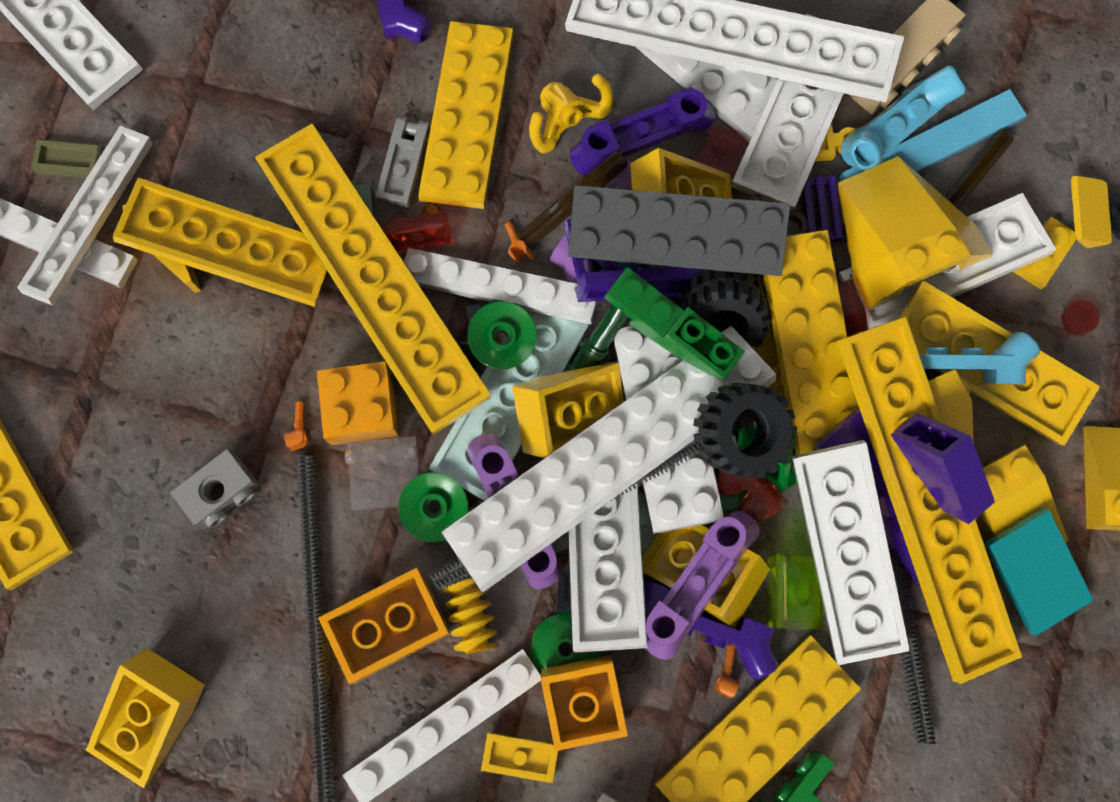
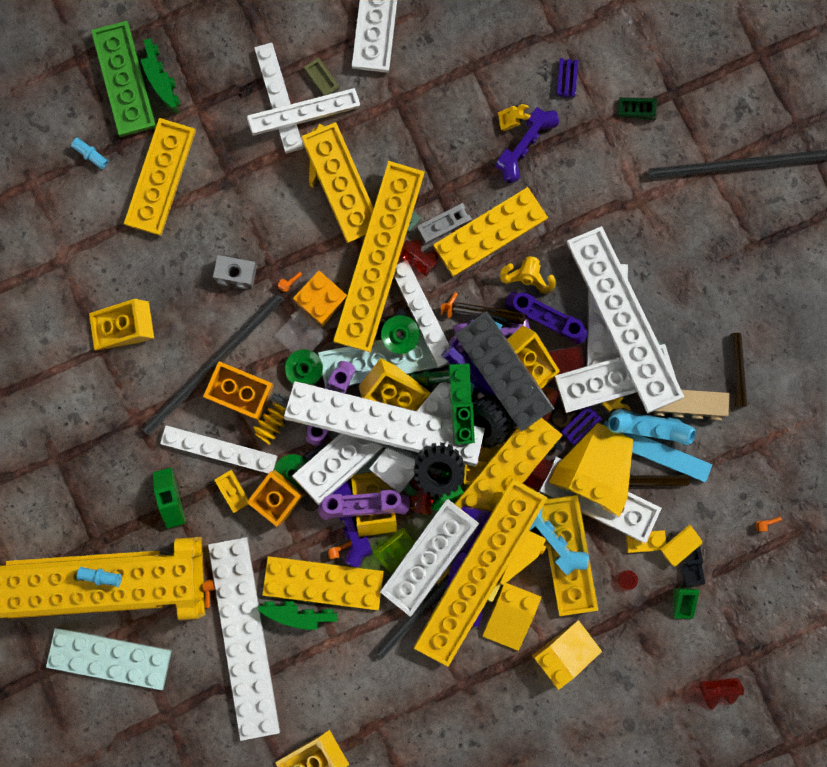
camera: 40 degrees right, 5 degrees up
dark purple slope [891,413,995,524] -> none
teal tile [984,508,1094,636] -> none

